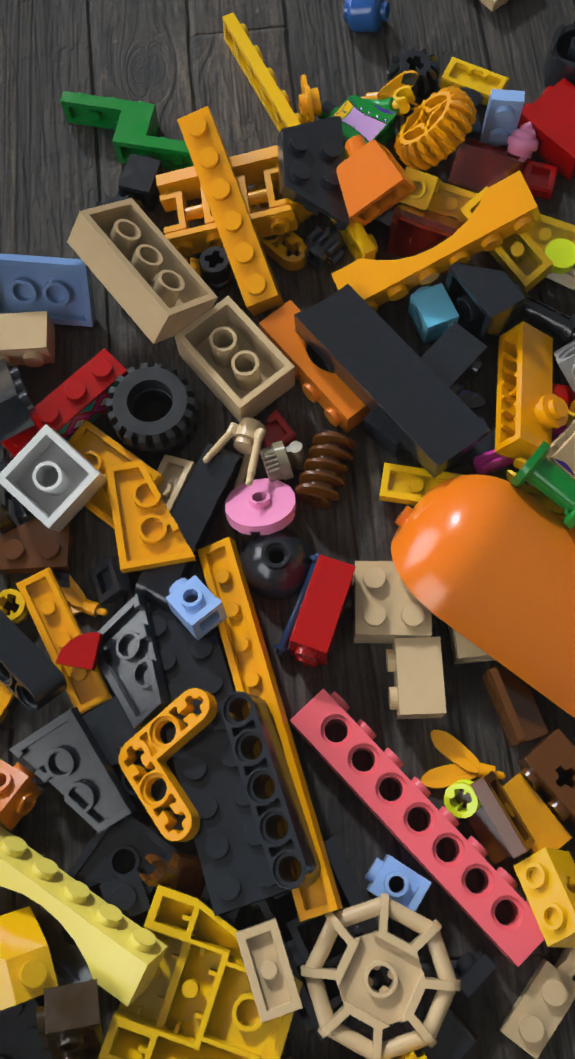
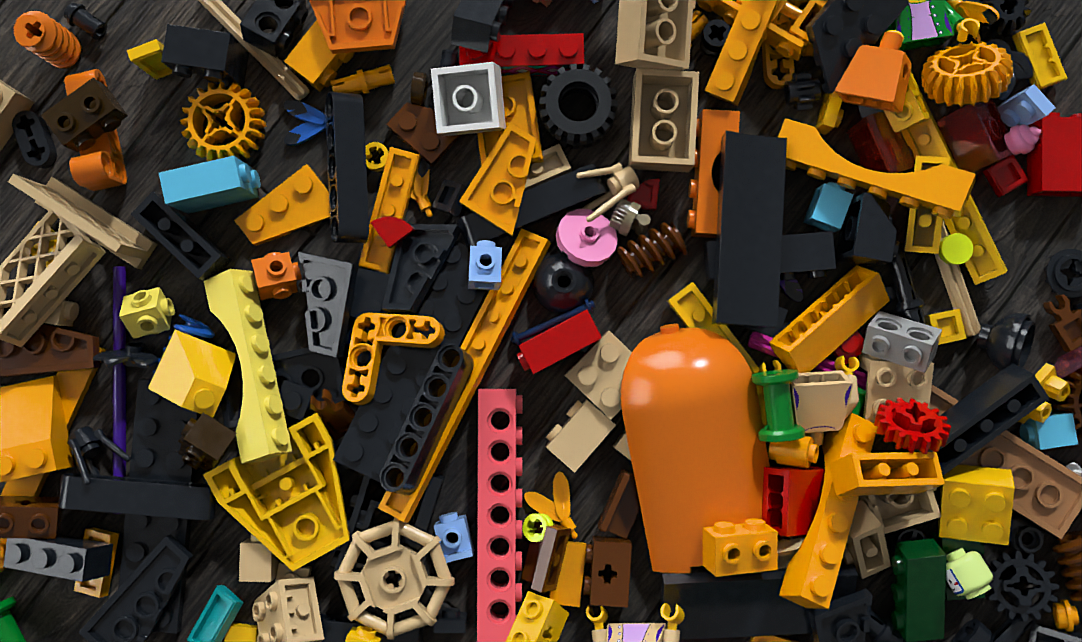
camera: 40 degrees right, 15 degrees up
tan plate [235,918,303,1023] -> none
light orange plate [534,393,568,429] -> none

